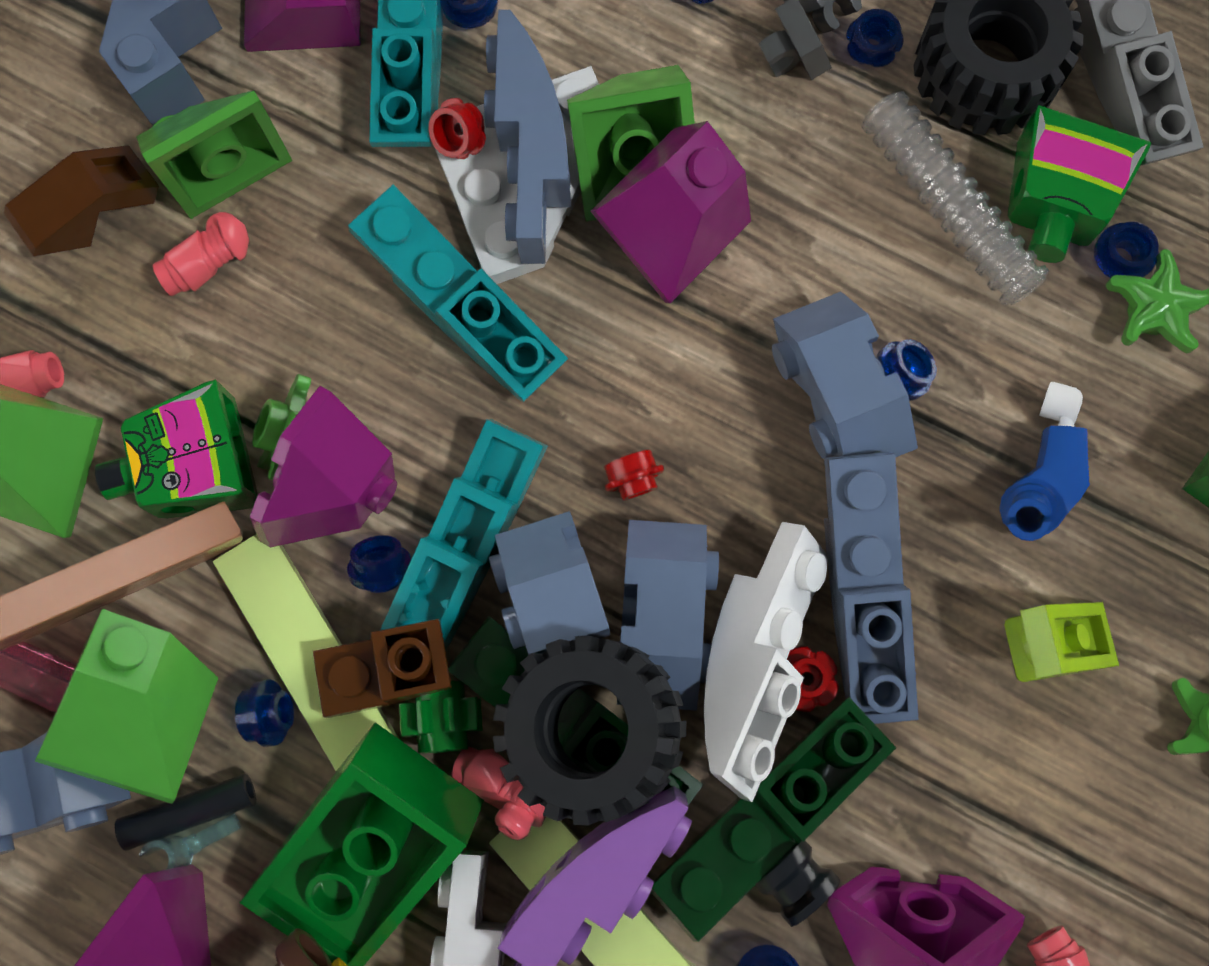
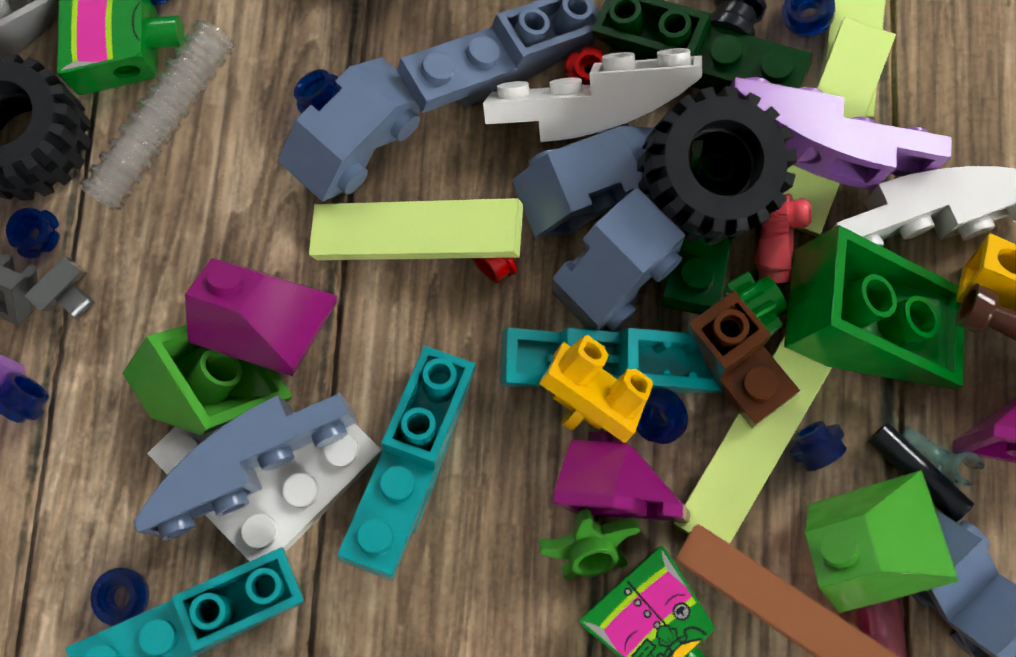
camera: 110 degrees left, 0 degrees up
red plate [428,97,486,159] -> none
none -> yellowish green tile [309,198,523,260]
none -> yellow hips [539,335,653,443]

